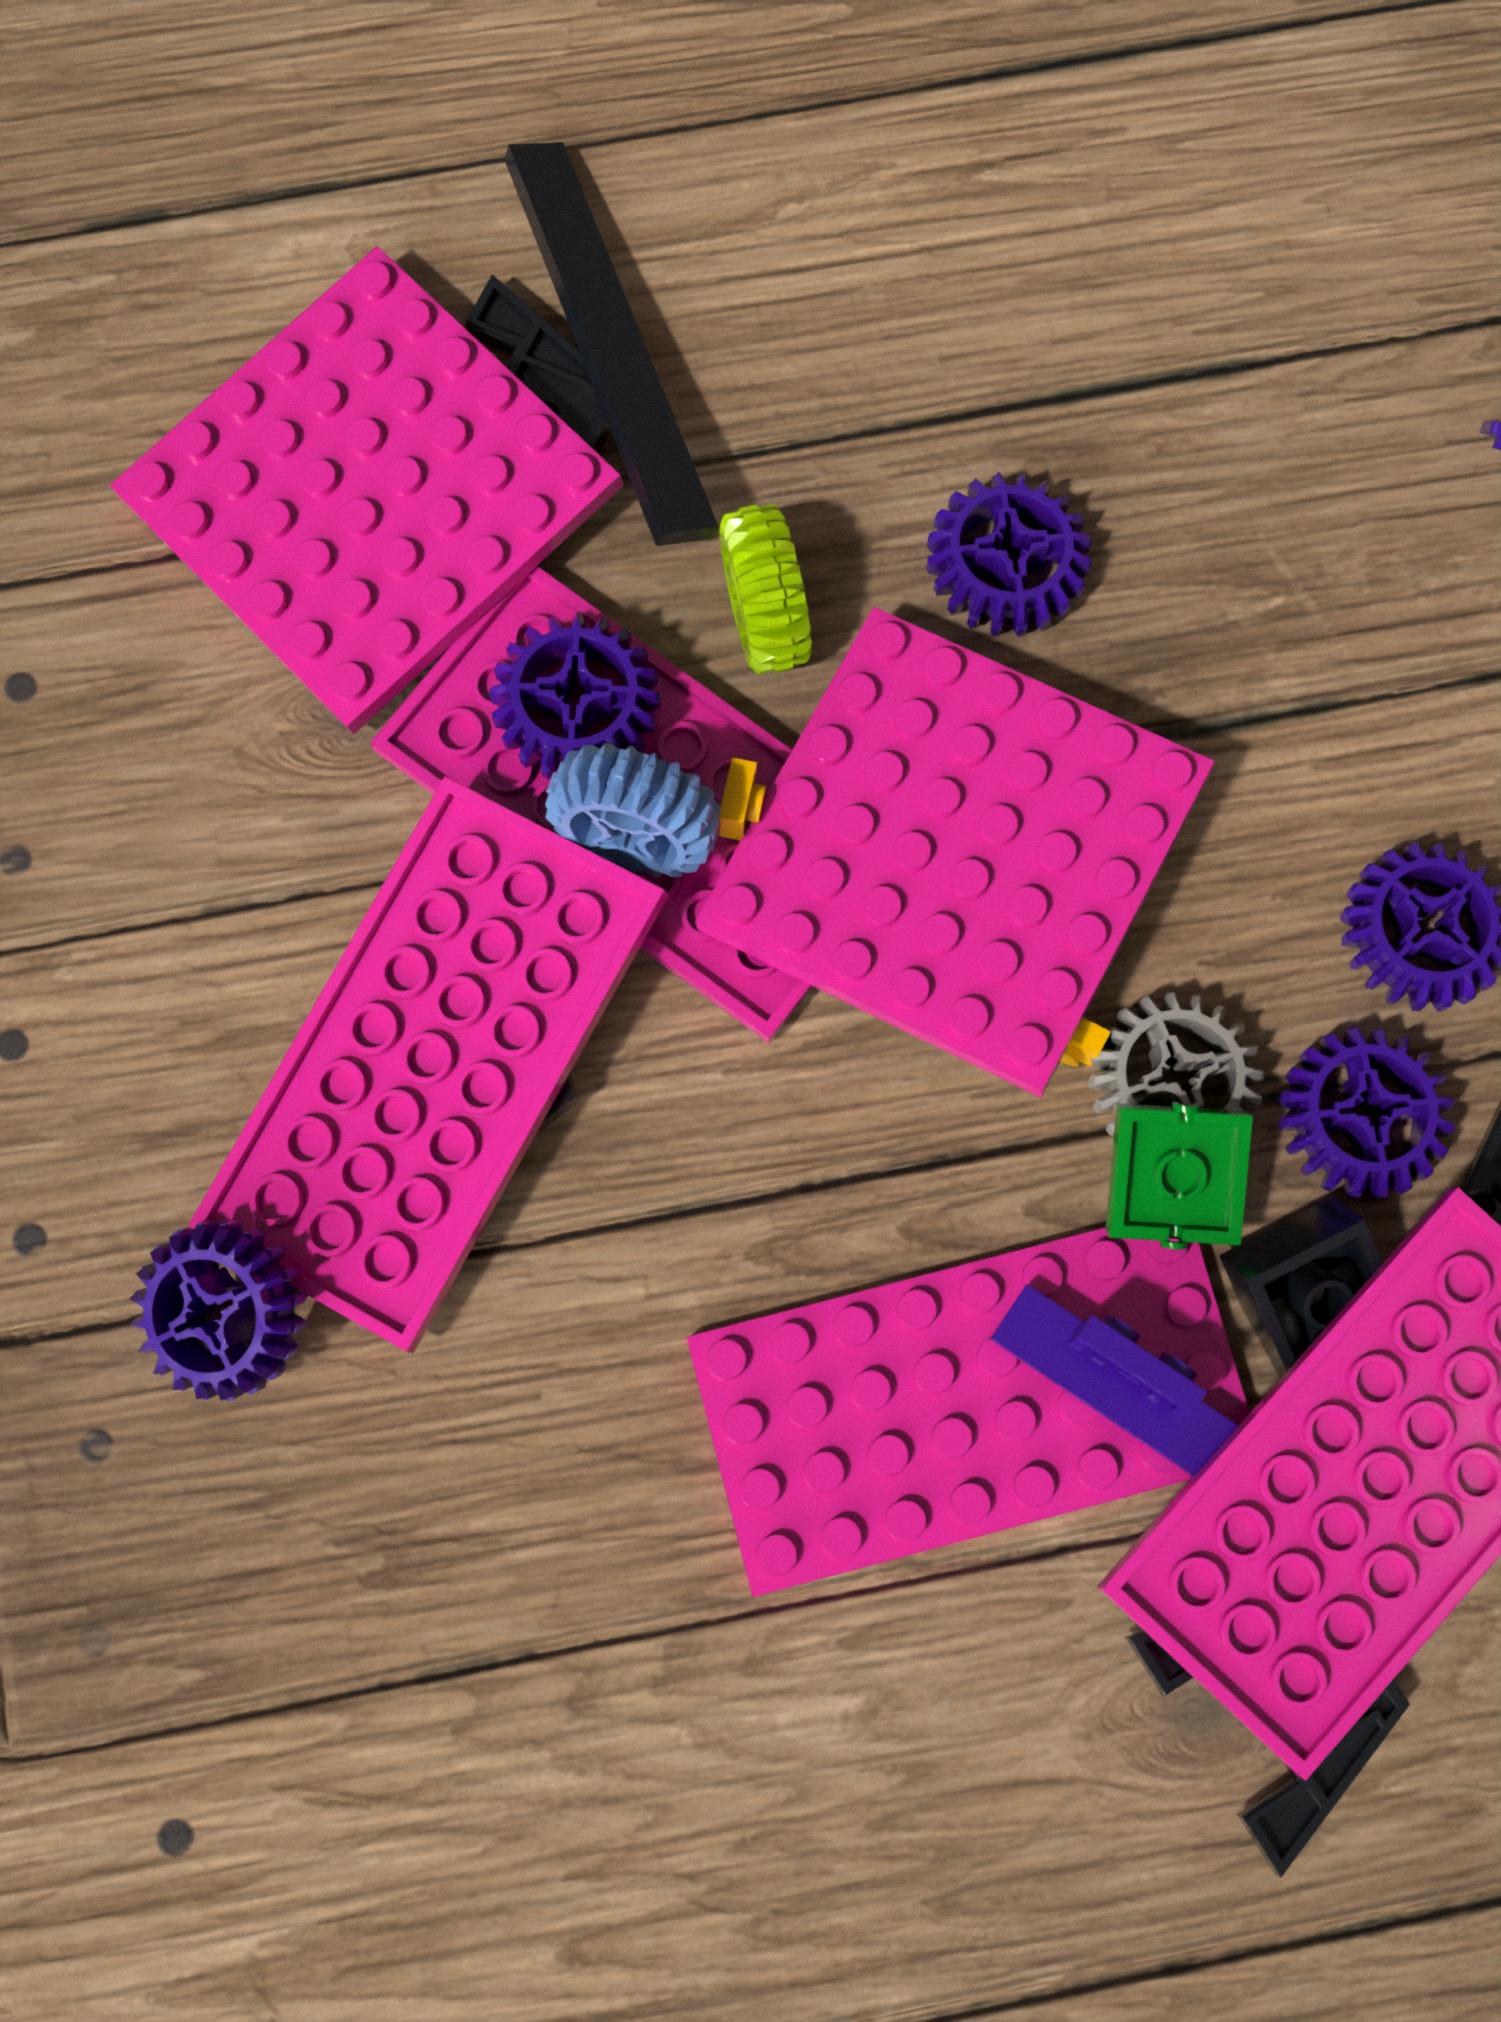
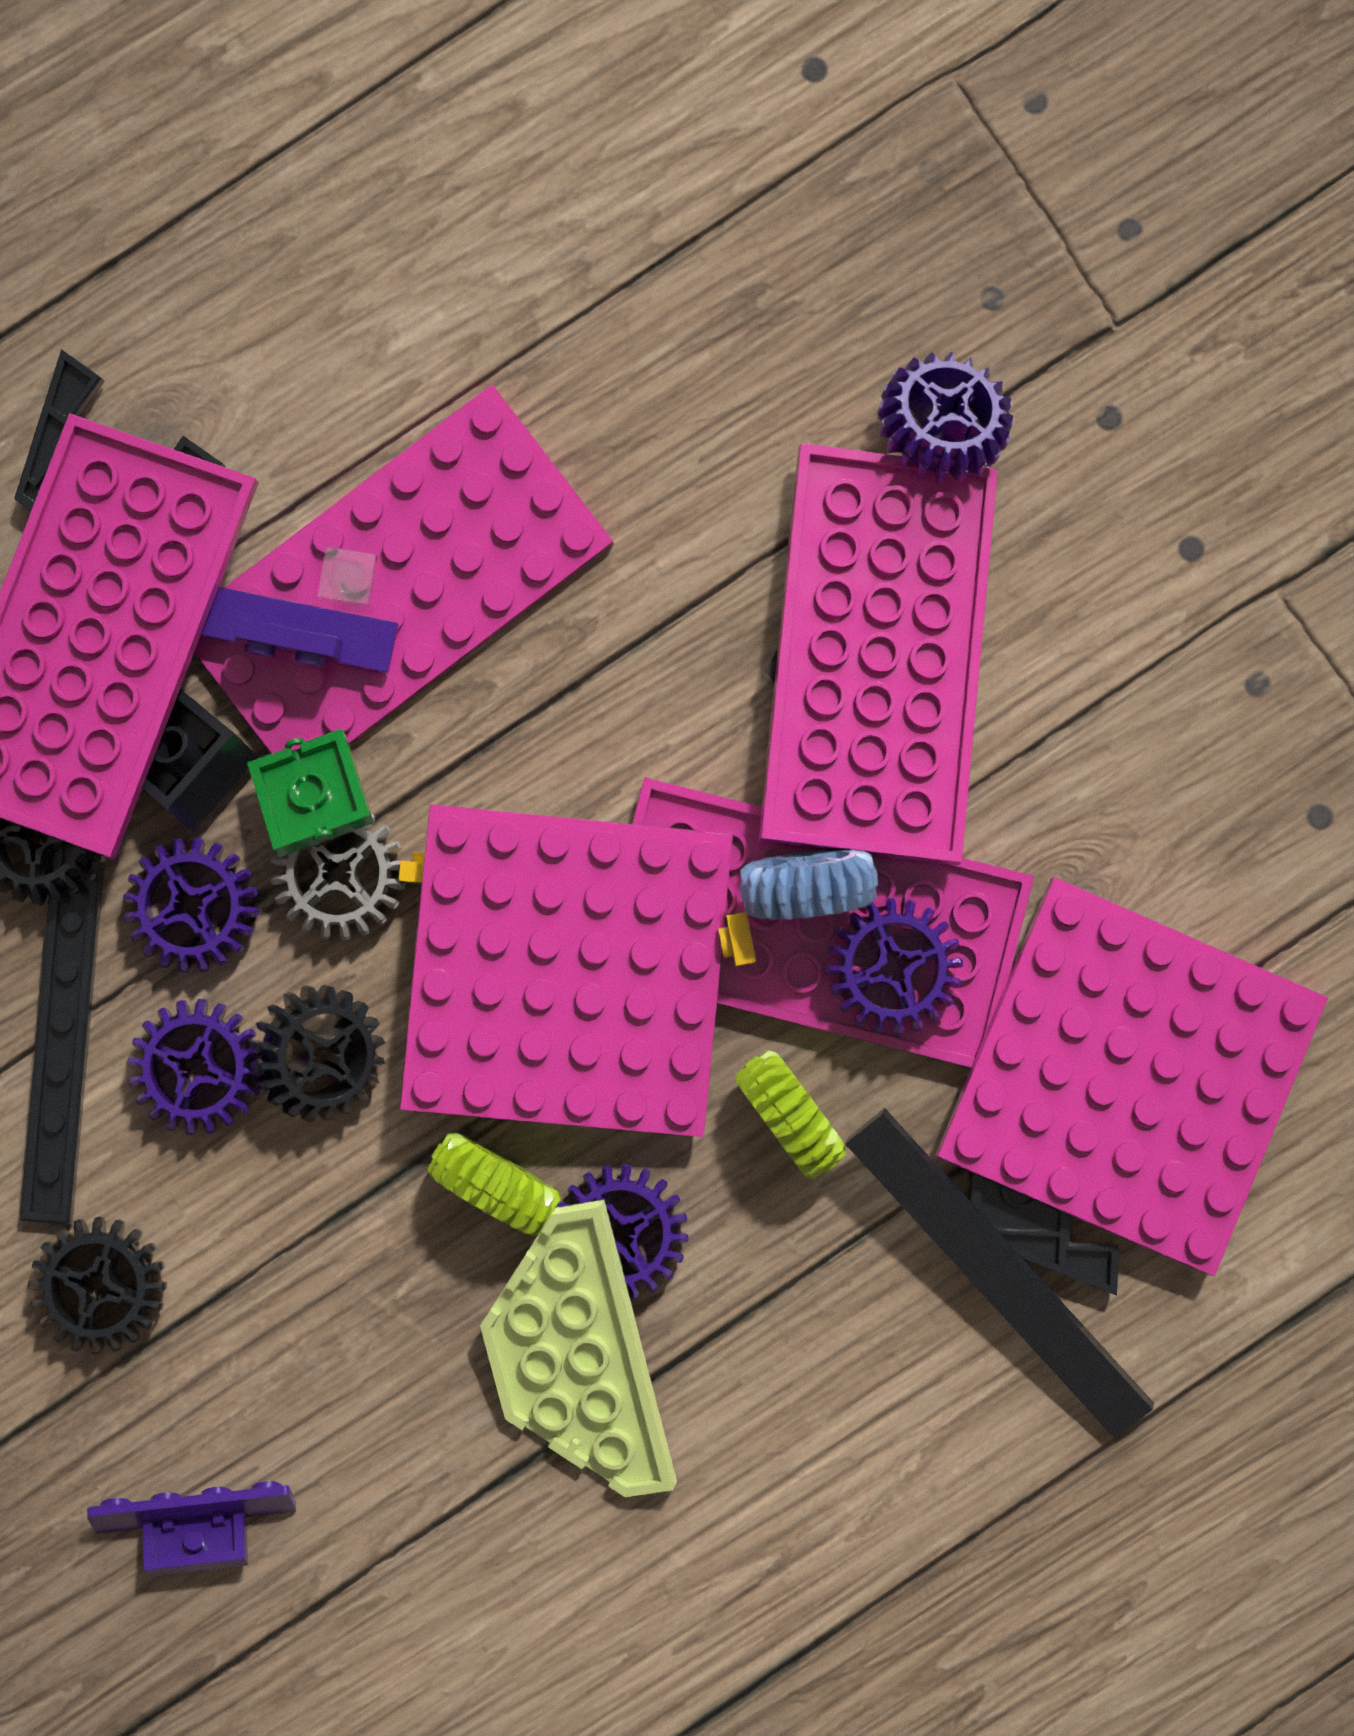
camera: 160 degrees right, 10 degrees up
none -> black gear [249,985,386,1122]
none -> clear plate [318,546,378,607]
none -> lime gear [427,1133,561,1236]
none -> yellowish green plate [480,1200,677,1497]

